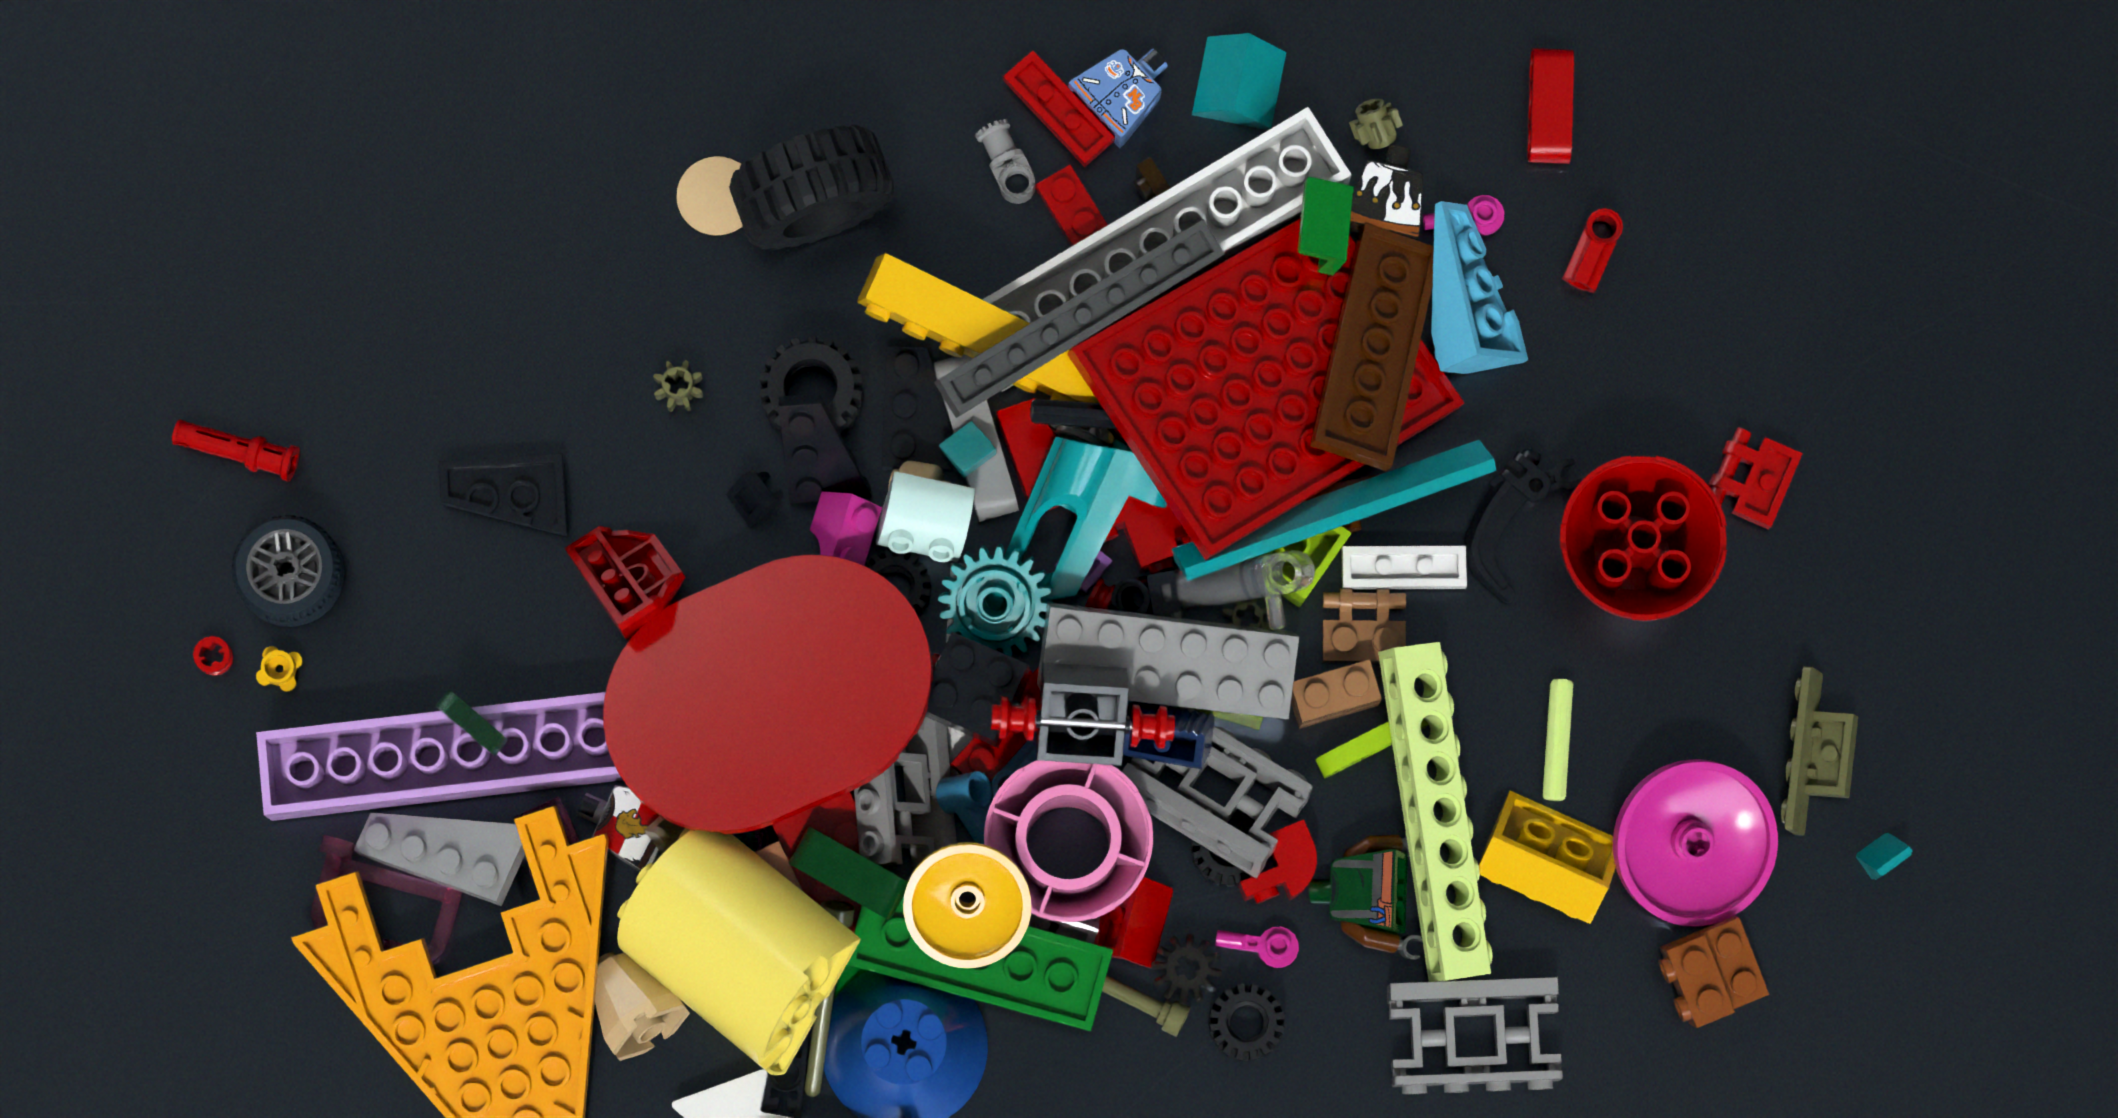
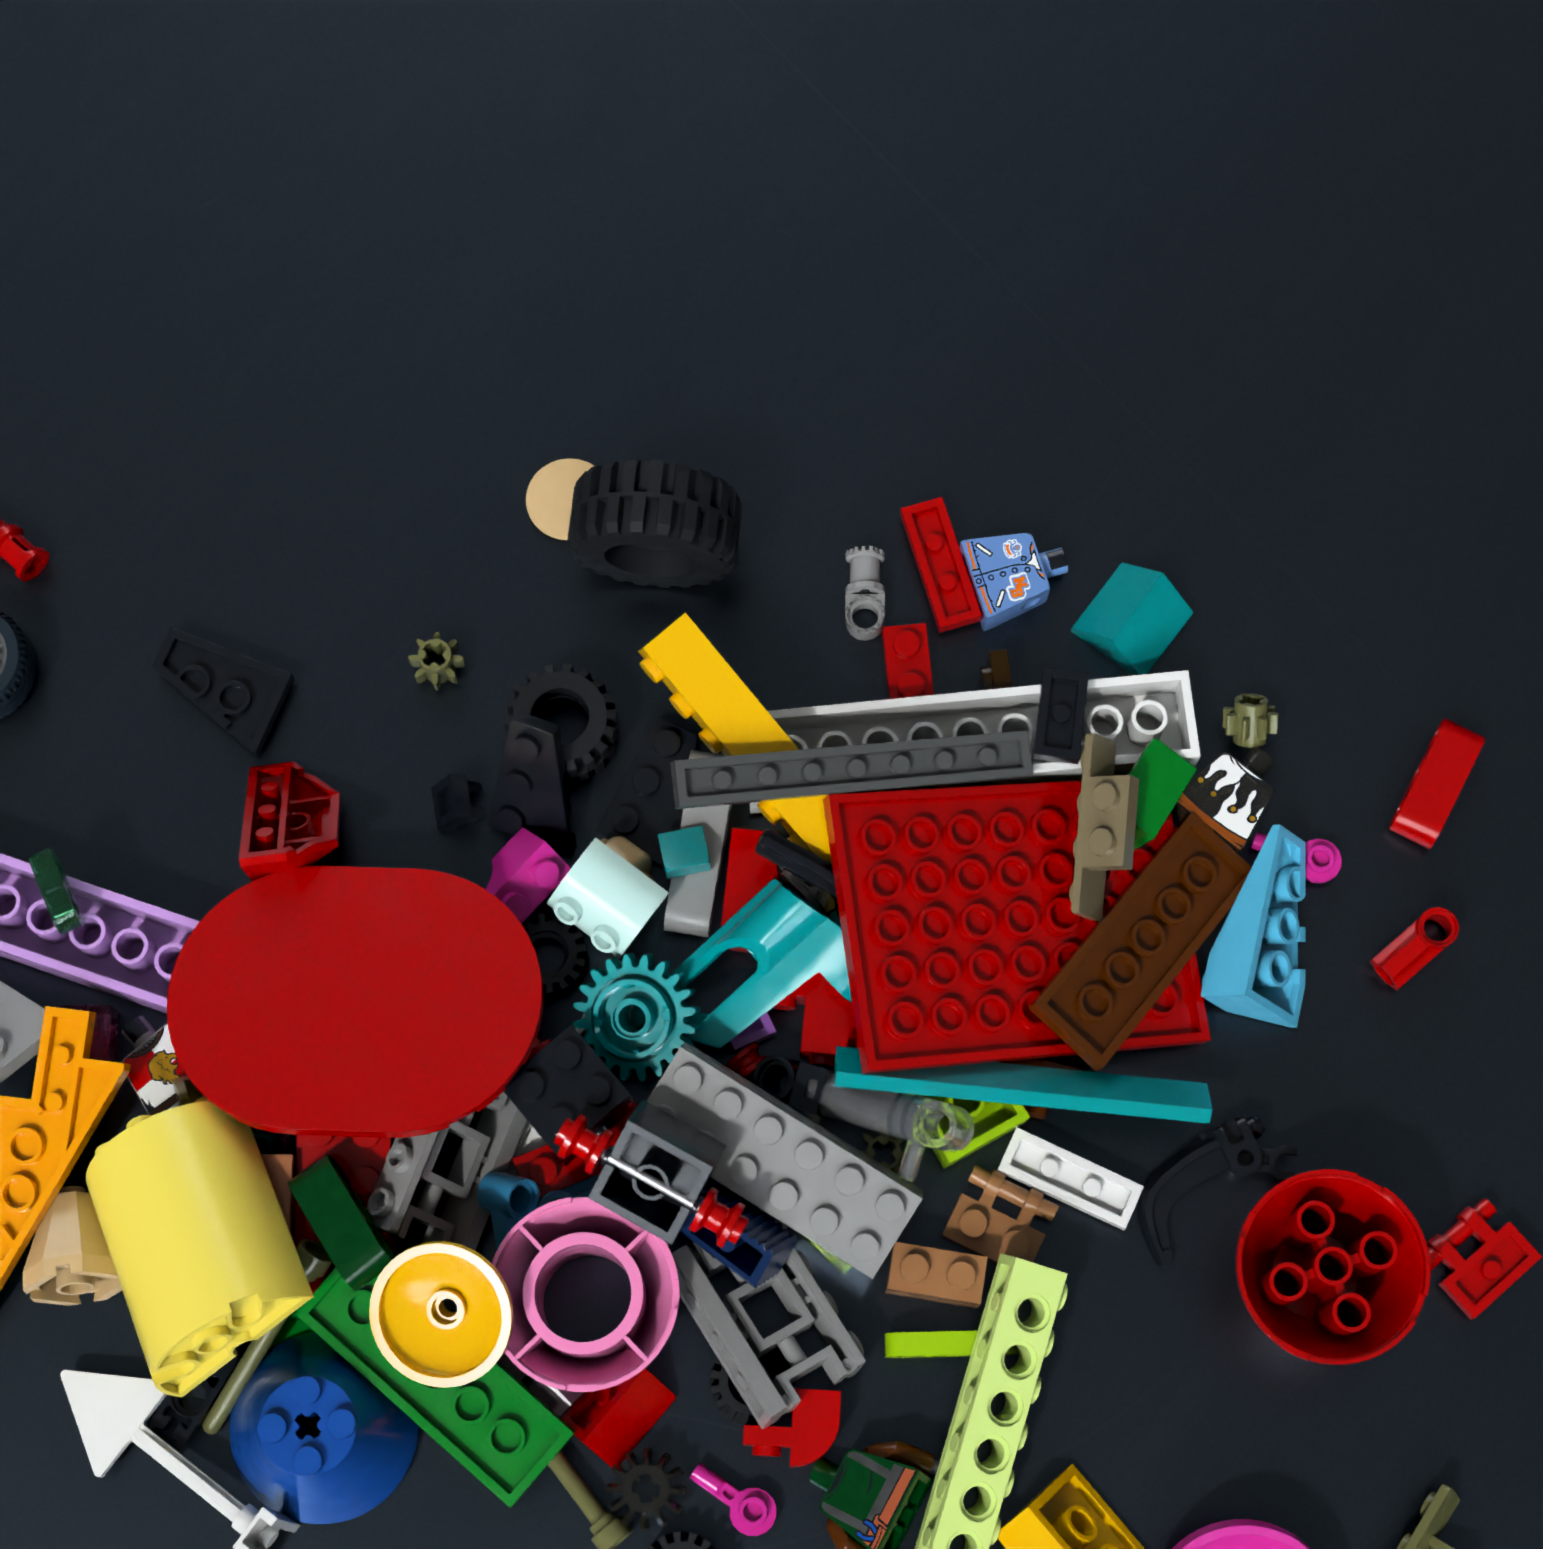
camera: 30 degrees right, 5 degrees down
yellowish green axle [1543,679,1573,801] -> none
none -> black plate [1032,667,1089,764]
none -> dark tan bracket [1069,733,1139,921]

